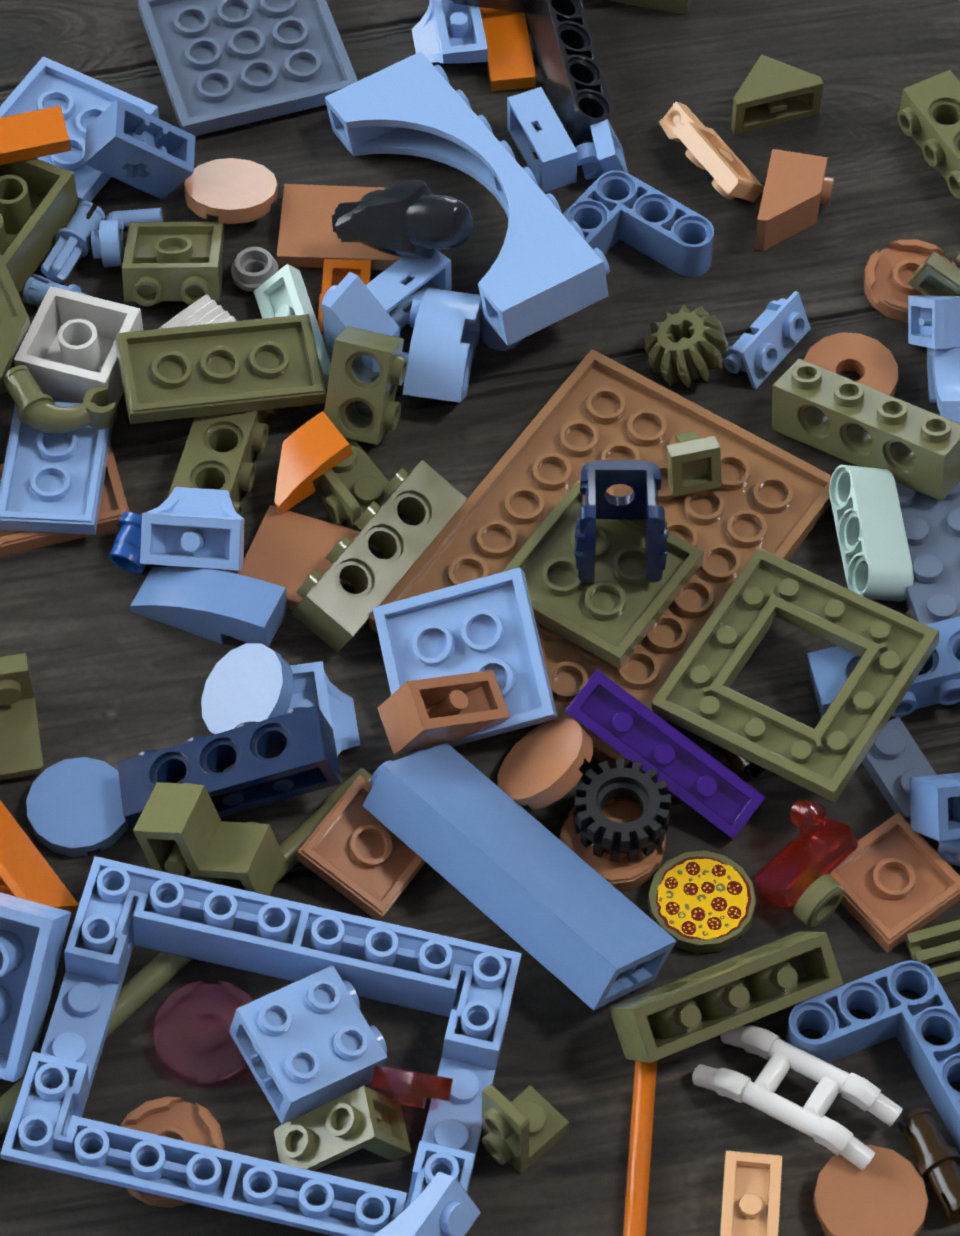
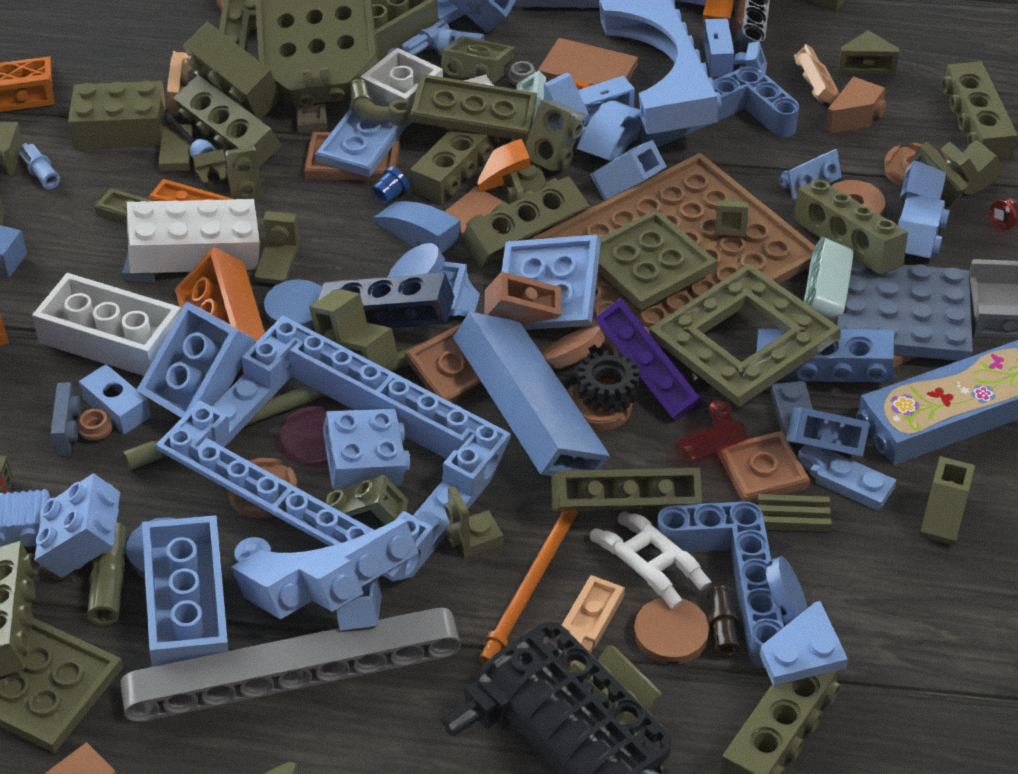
camera: 20 degrees right, 10 degrees down
light blue slope [140,487,244,571] -> none
tile [184,158,278,224] -> none
black animal [332,180,474,259] -> none
clear red plate [371,1065,453,1108] -> none
dark blue piece [574,460,668,583] -> none
olive gear [644,304,728,388] -> none
tile [648,850,756,954] -> none
olive tile [793,874,844,927] -> none
none -> light blue slope [590,140,667,201]

